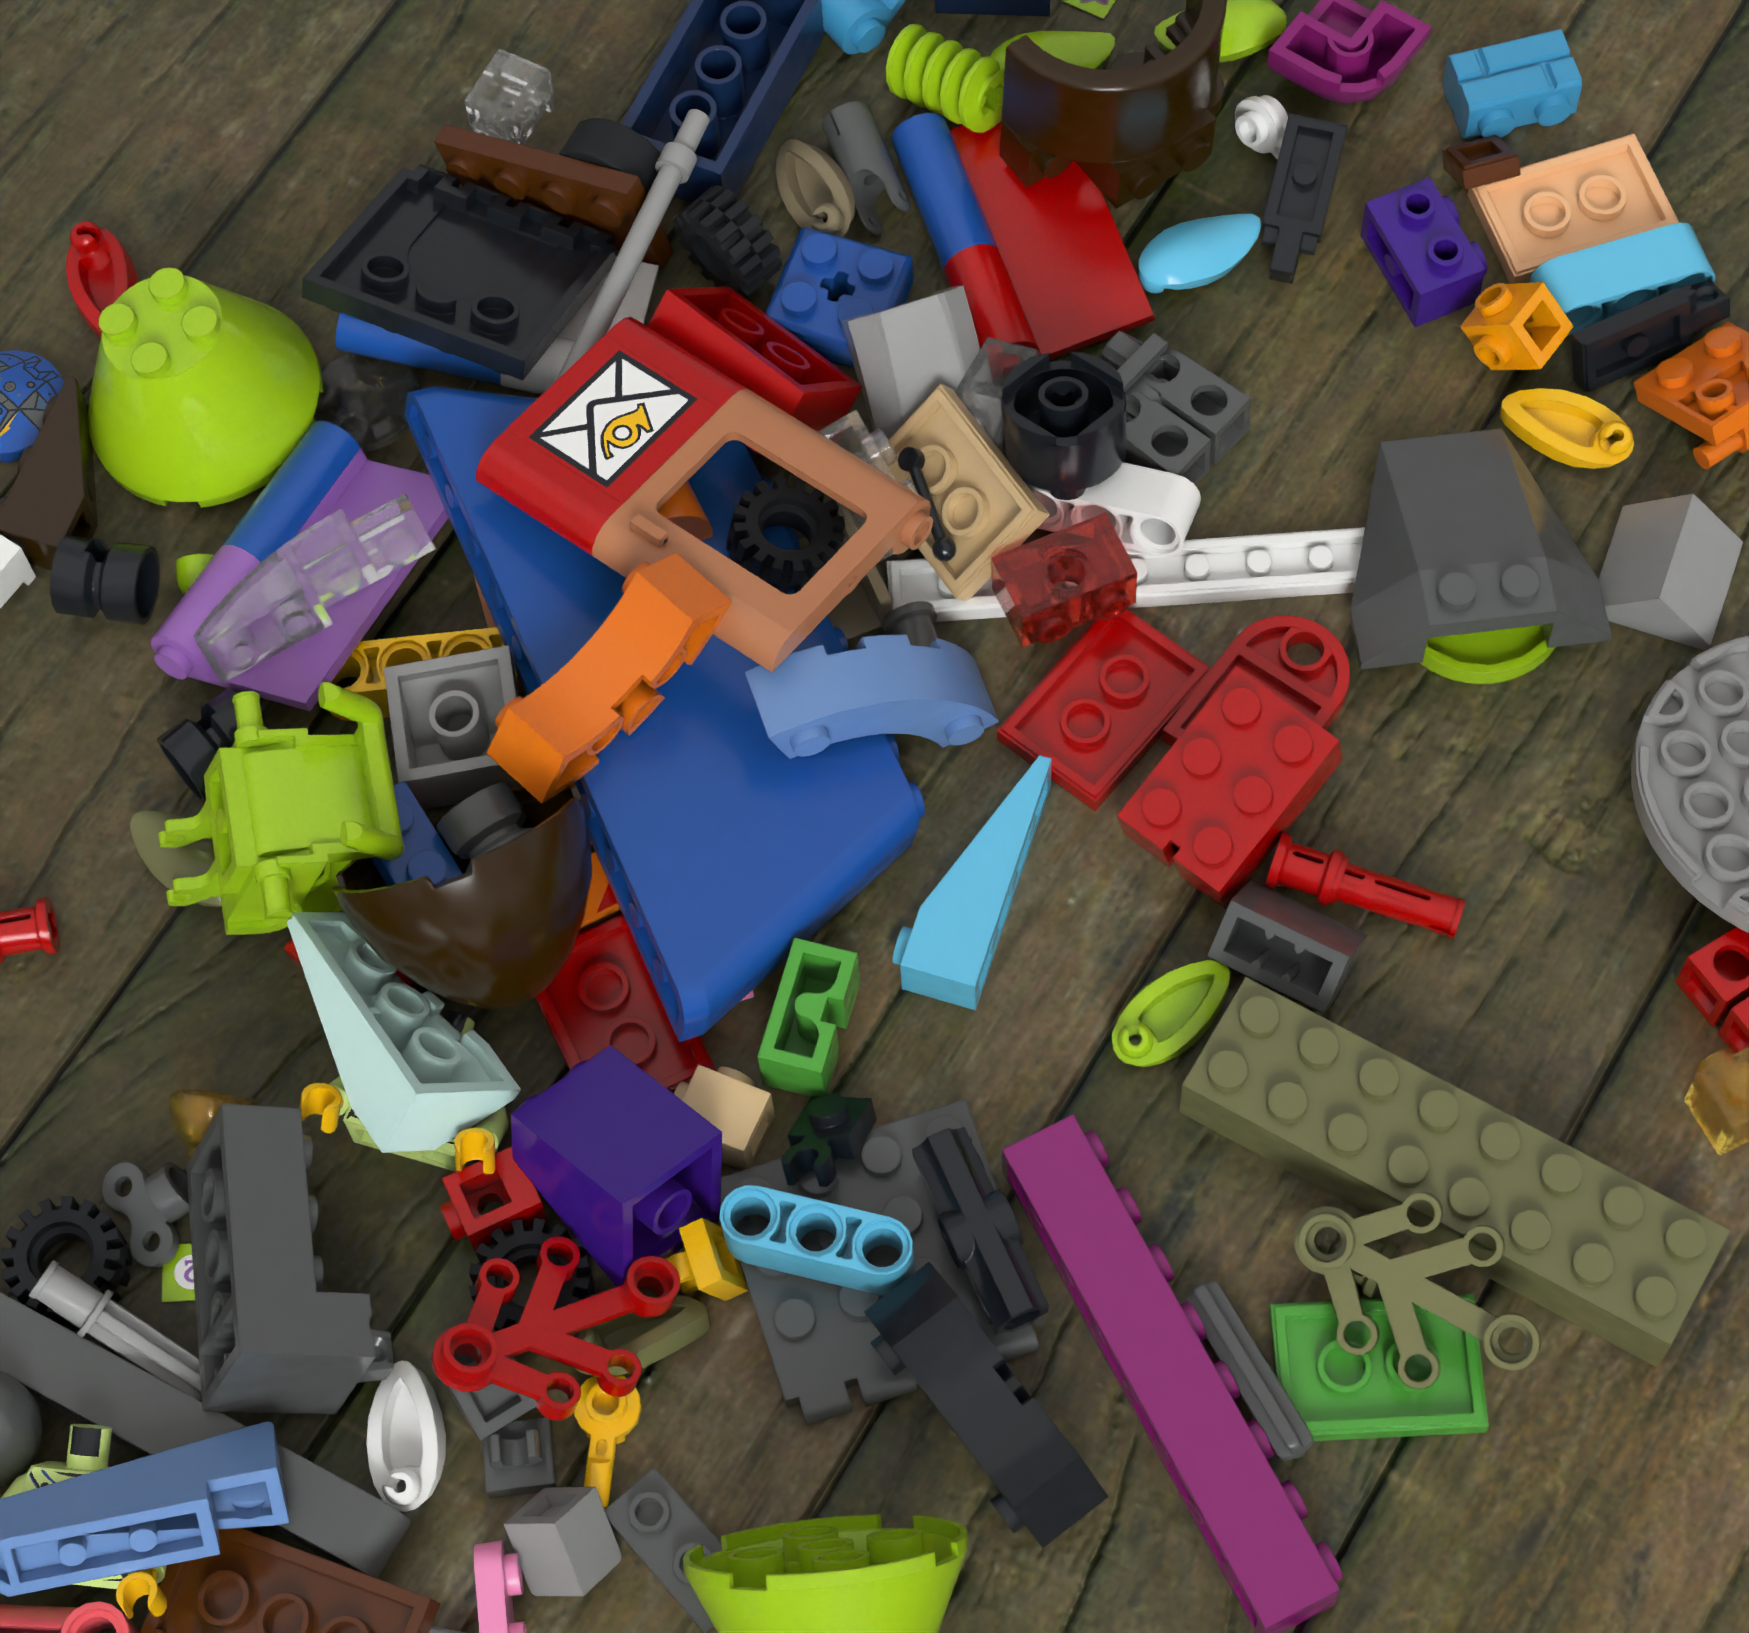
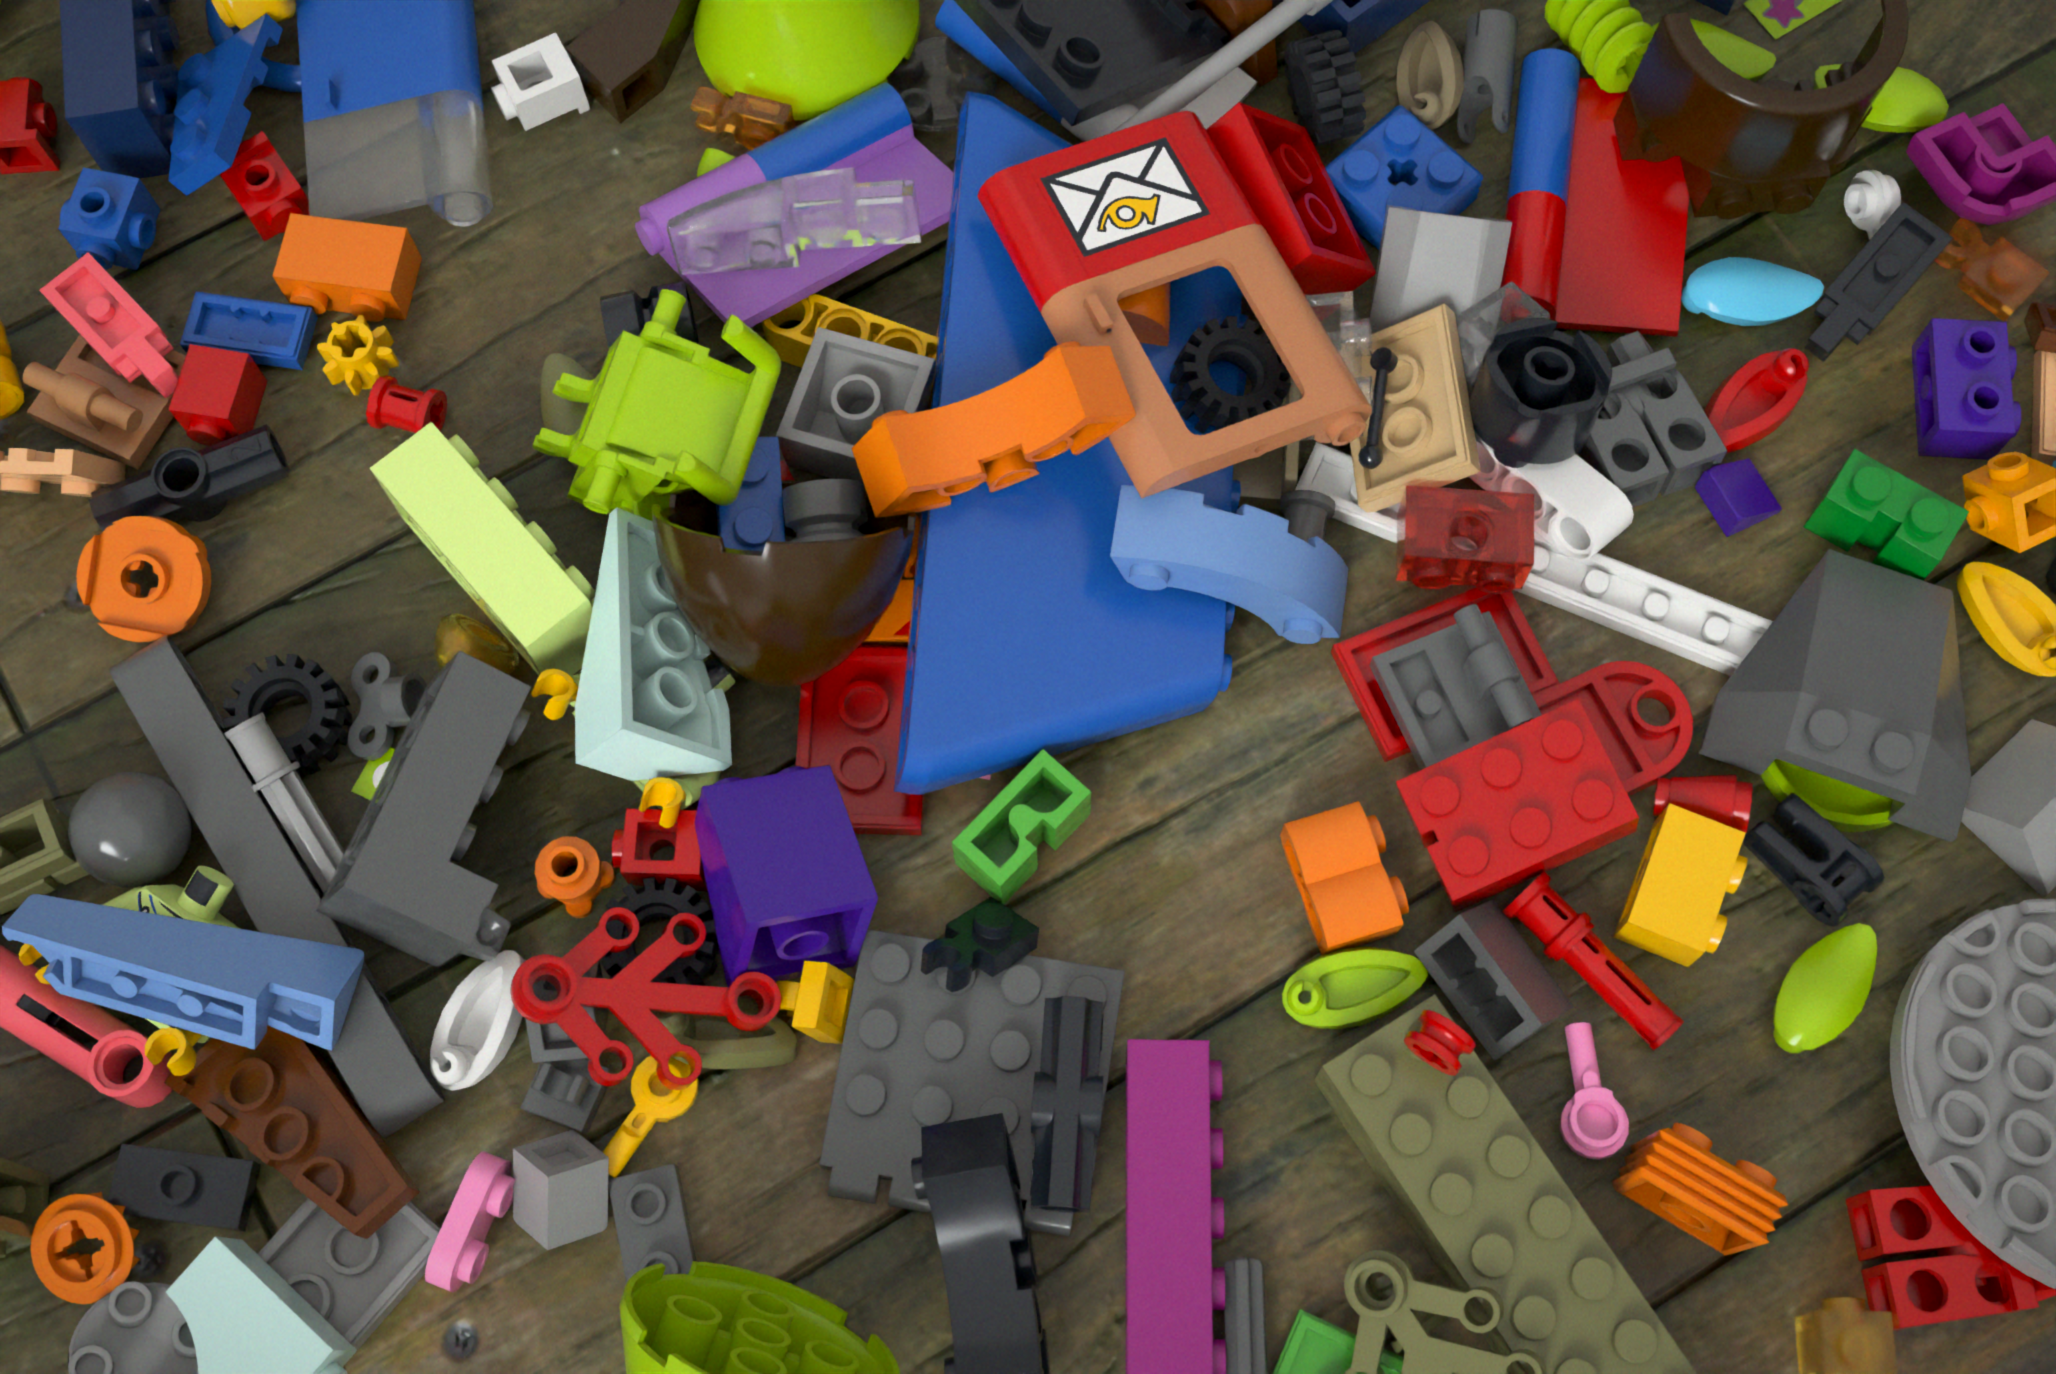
camera: 25 degrees right, 5 degrees up
black wheel [50,535,160,625] -> none
tan brick [674,1065,775,1171] -> none
medium azure beam [719,1185,914,1295] -> none
medium azure slope [892,755,1052,1010] -> none
none -> yellowish green brick [370,422,595,676]
none -> orange brick [534,836,616,918]
none -> clear orange plate [690,87,795,150]
none -> orange brick [1280,801,1409,955]
none -> dark grey plate [1369,604,1542,770]
none -> red bush [1404,1010,1476,1076]
none -> bright pink plate [1560,1022,1629,1160]
none -> orange brick [1612,1123,1788,1256]
none -> yellow brick [1613,803,1748,967]
none -> red cone [1653,774,1753,833]
none -> dark purple slope [1695,458,1782,537]
none -> red arm [1704,348,1809,454]
none -> black piece [1743,793,1885,927]
none -> lime arm [1773,923,1877,1053]
none -> green brick [1803,449,1969,580]
none -> clear orange plate [1935,218,2050,322]

